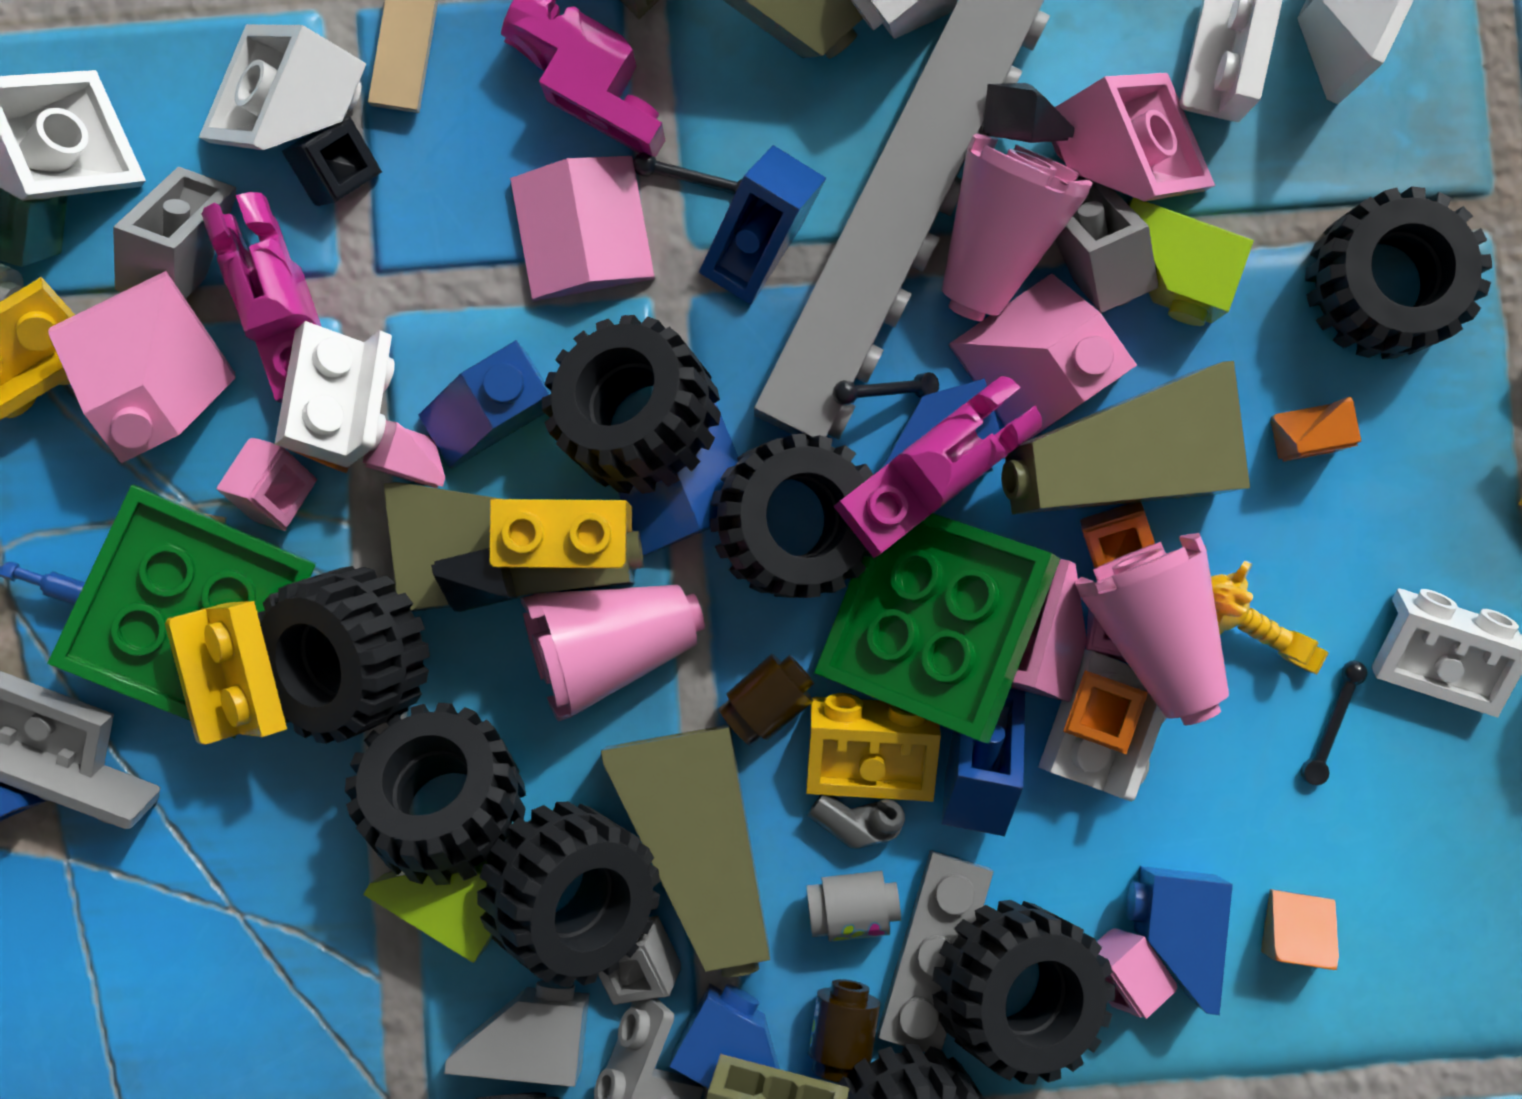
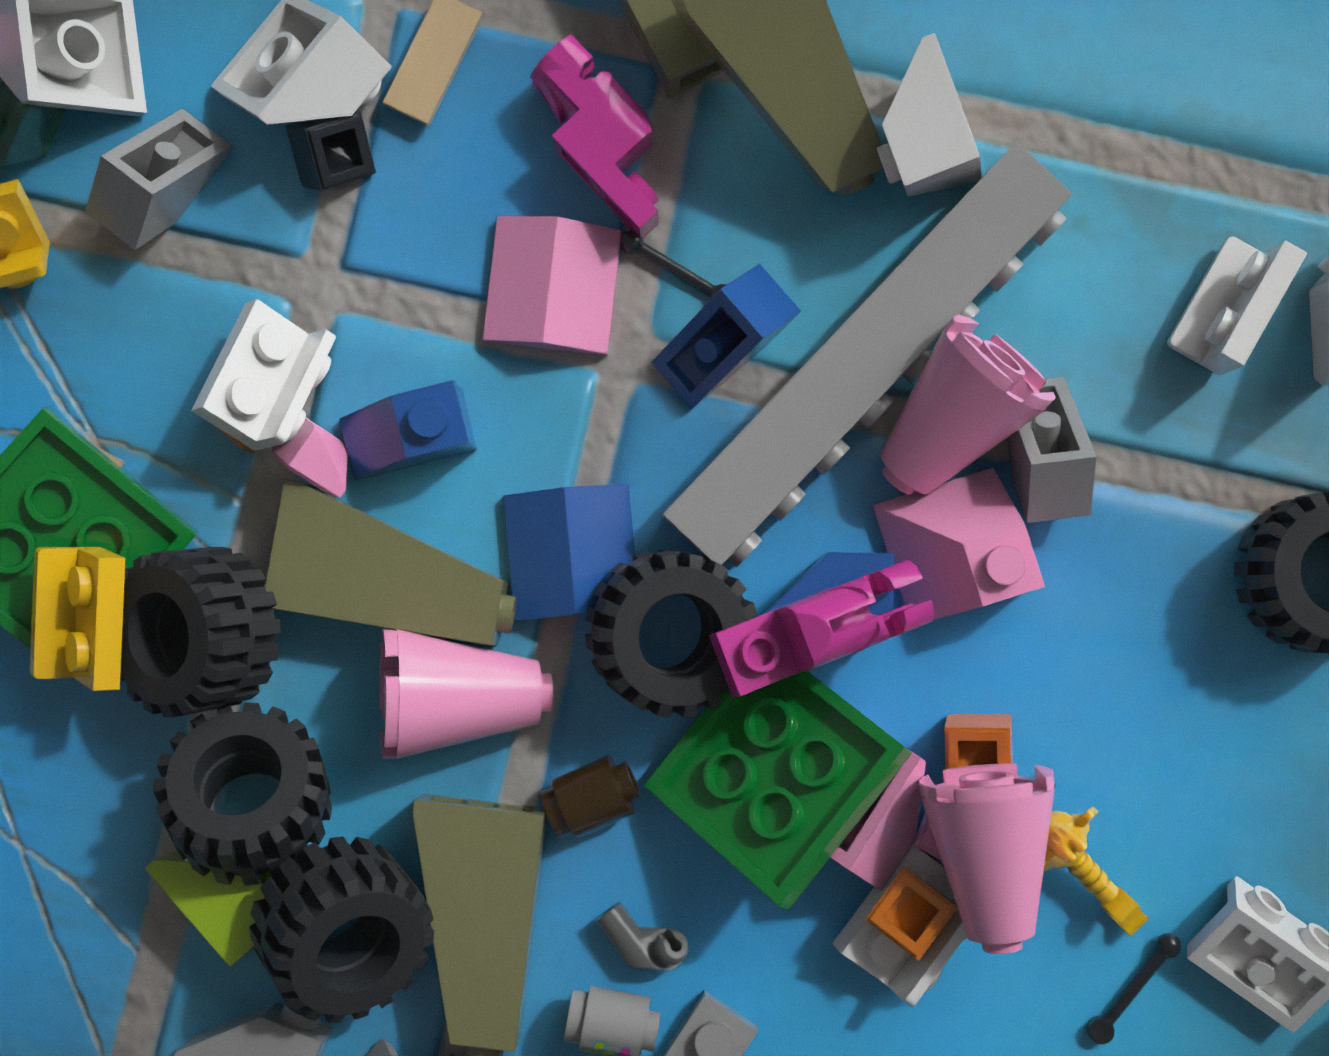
camera: 20 degrees right, 0 degrees up
bright pink slope [48,271,236,463] -> none
dark pink plate [201,192,322,404] -> none
bright pink slope [216,438,317,531] -> none
black slope [431,548,517,612] -> none
yellow bracket [490,499,632,568] -> none
black tyre [542,315,721,494] -> none
light grey slope [598,916,681,1005] -> none
yellow bracket [806,693,941,802] -> none
black hinge [832,372,939,406] -> none
blue slope [942,689,1025,837] -> none
black slope [983,83,1074,143] -> none
olive slope [1001,361,1250,515] -> none
bright pink slope [1052,73,1215,201] -> none
lime slope [1128,197,1254,326] -> none
orange slope [1271,396,1361,462] -> none

